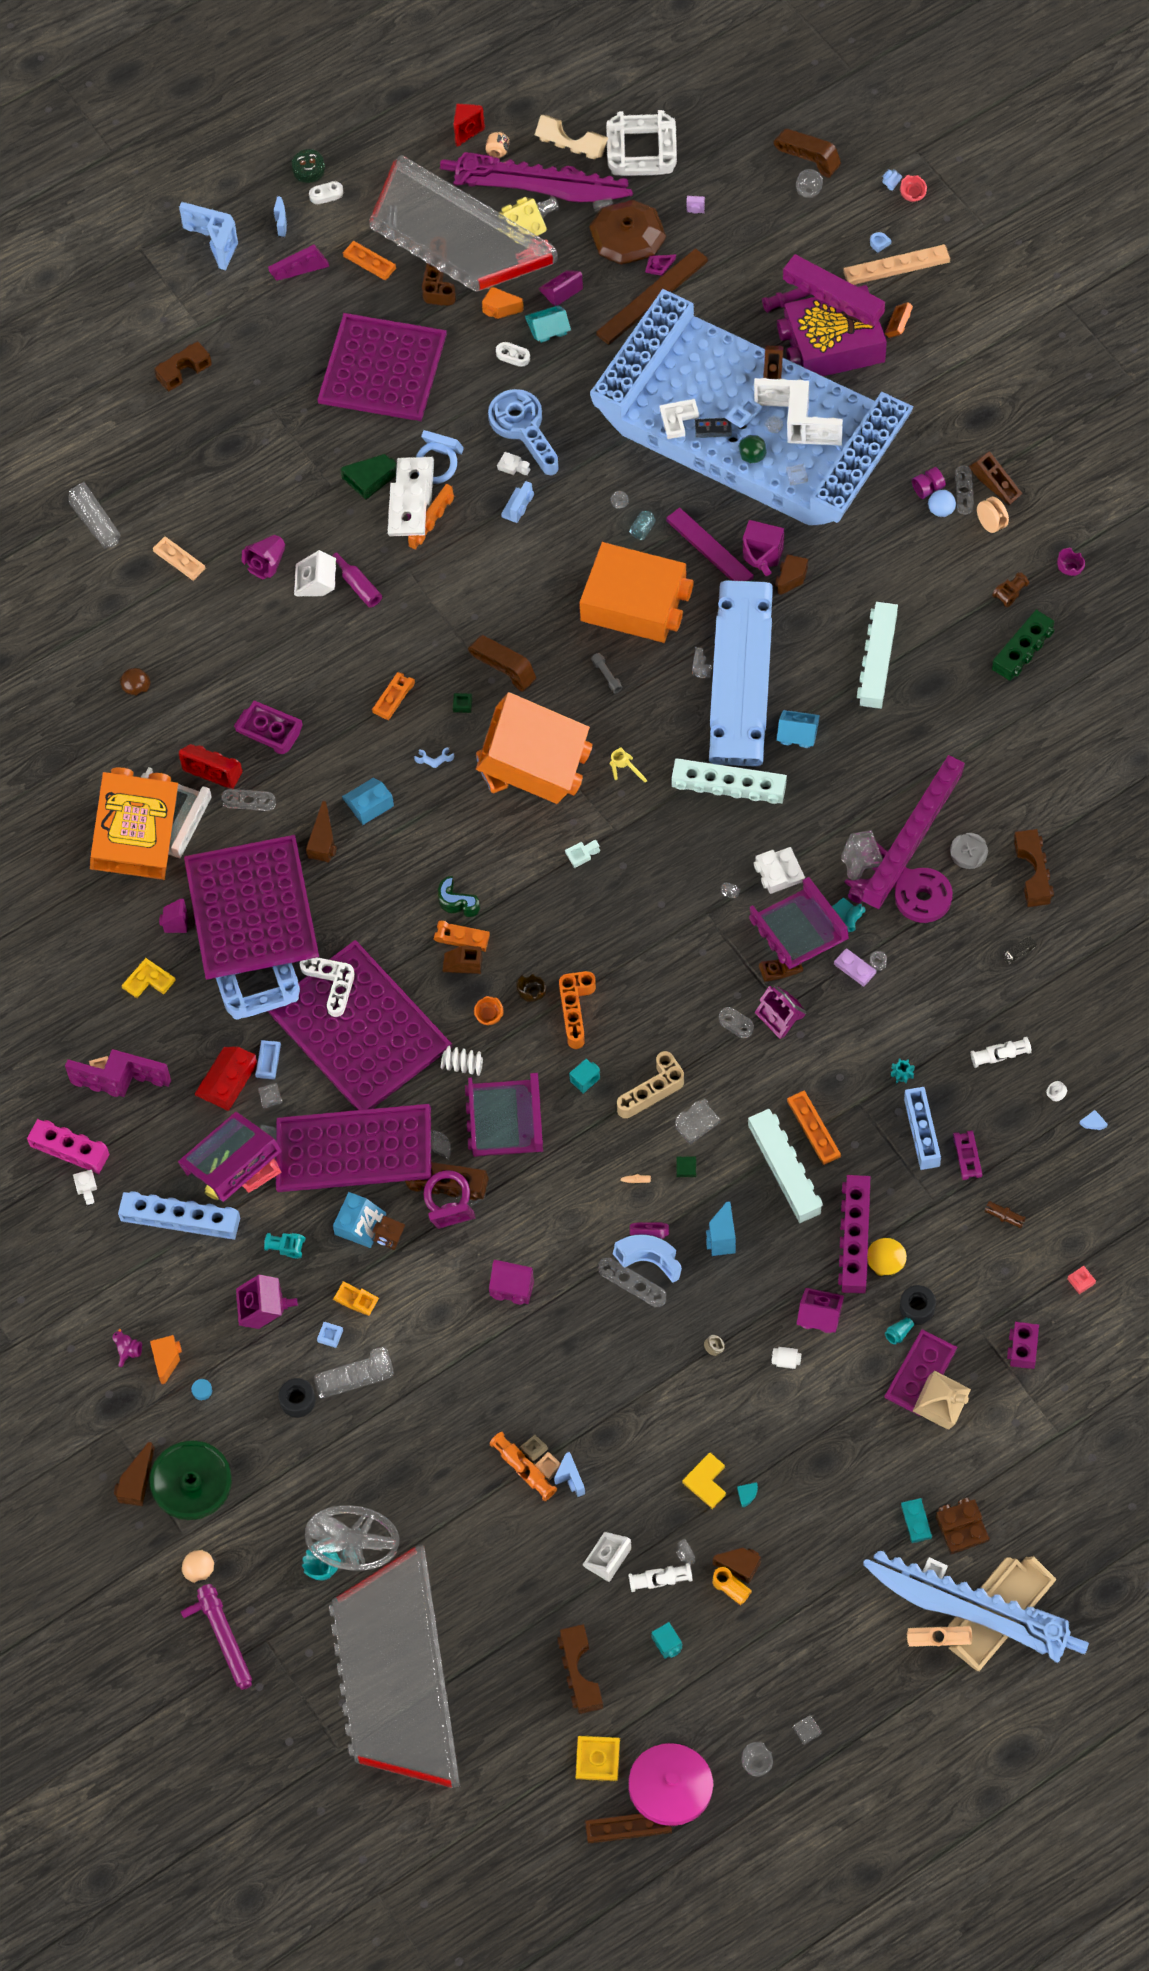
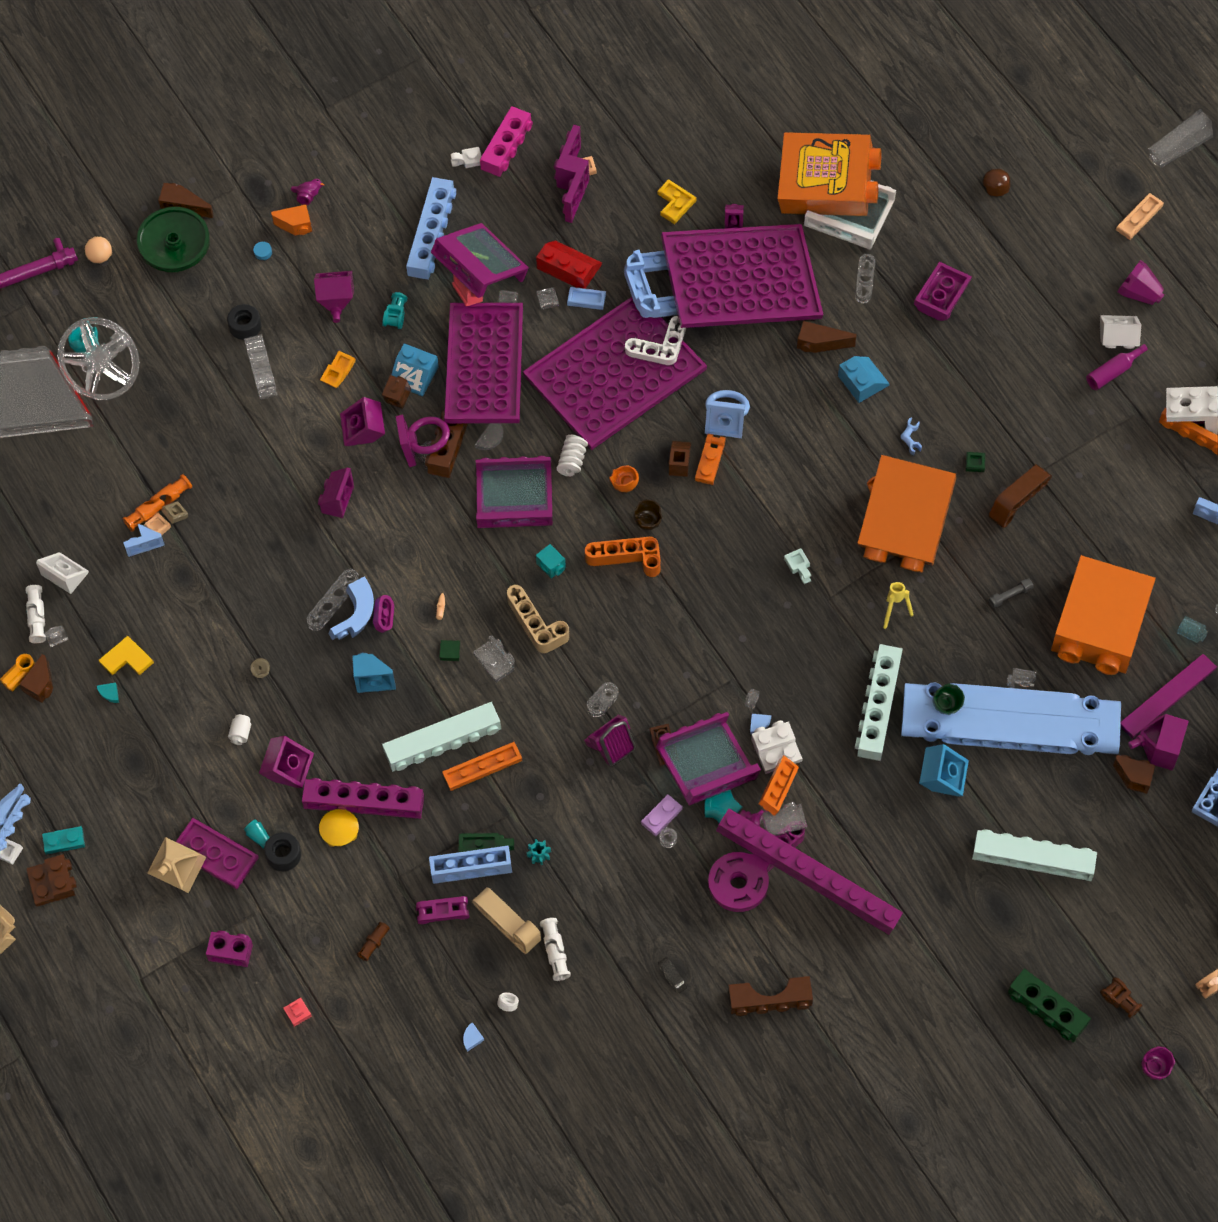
camera: 90 degrees right, 0 degrees up
red slope [179,744,243,790] -> none
light blue tile [317,1322,343,1348] -> none
orange plate [372,672,415,721] -> none
dark green animal [438,876,480,917] -> none
light grey tile [950,833,988,869] -> none
none -> magenta slope [340,397,385,446]
none -> dark green hinge [459,833,515,852]
none -> tan beam [472,887,541,954]
none -> light blue tile [705,390,750,438]
none -> light blue tile [750,714,771,734]
none -> orange plate [759,755,799,816]
none -> dark green hair [932,684,965,715]

